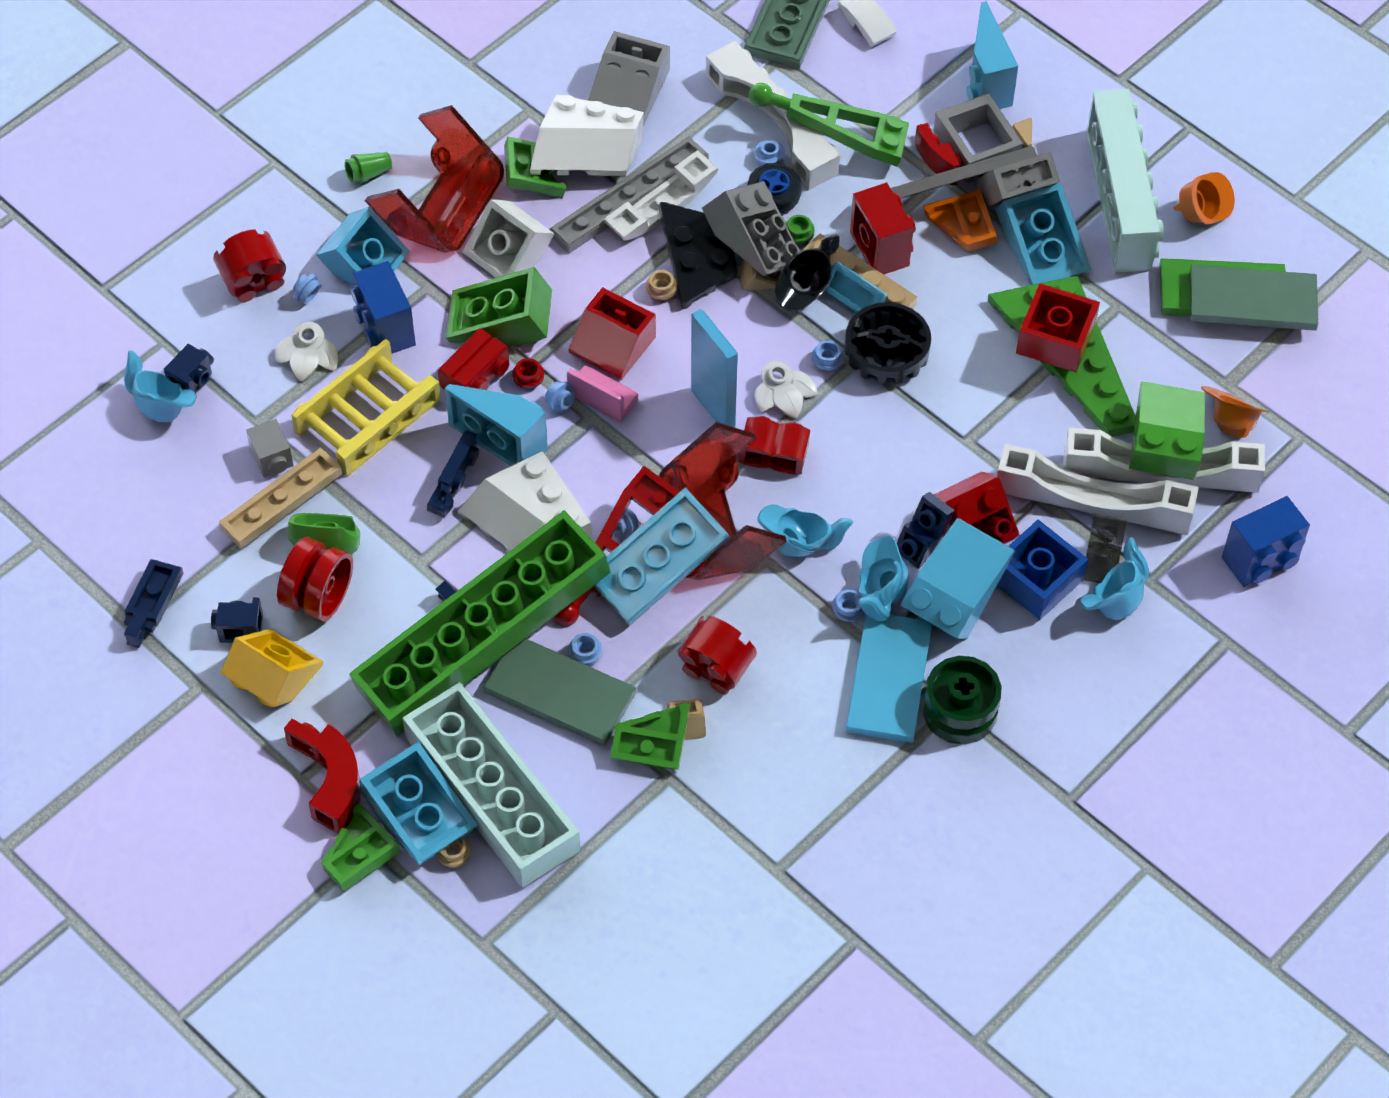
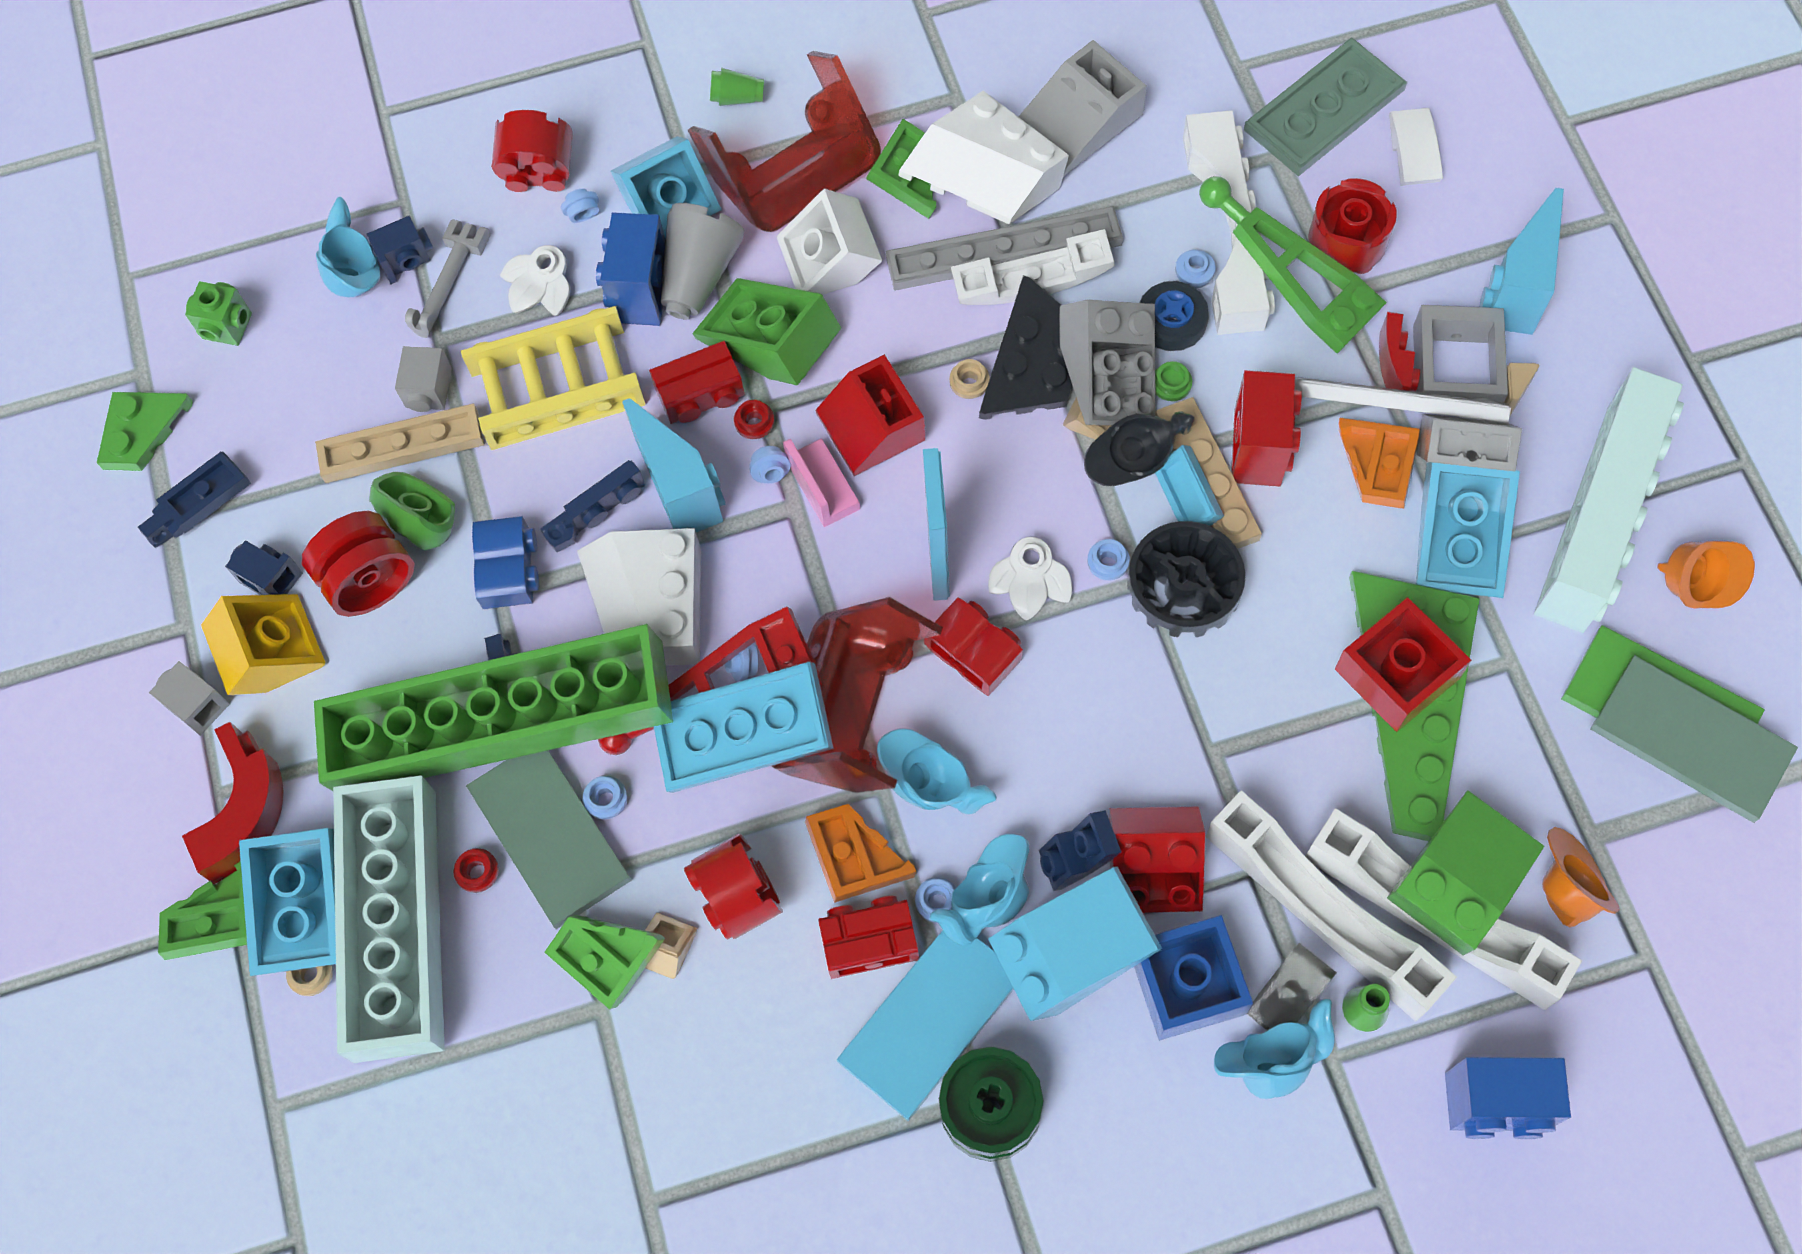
camera: 35 degrees right, 10 degrees up
none -> bright green wing [96,392,193,471]
none -> light grey brick [148,661,230,736]
none -> bright green brick [185,281,252,346]
none -> light grey hinge [405,219,490,338]
none -> red plate [453,848,499,893]
none -> blue brick [472,516,540,609]
none -> light grey cone [661,203,744,320]
none -> orange wing [805,804,916,903]
none -> red brick [818,896,919,979]
none -> red brick [1308,178,1397,274]
none -> bright green cone [1342,984,1390,1032]

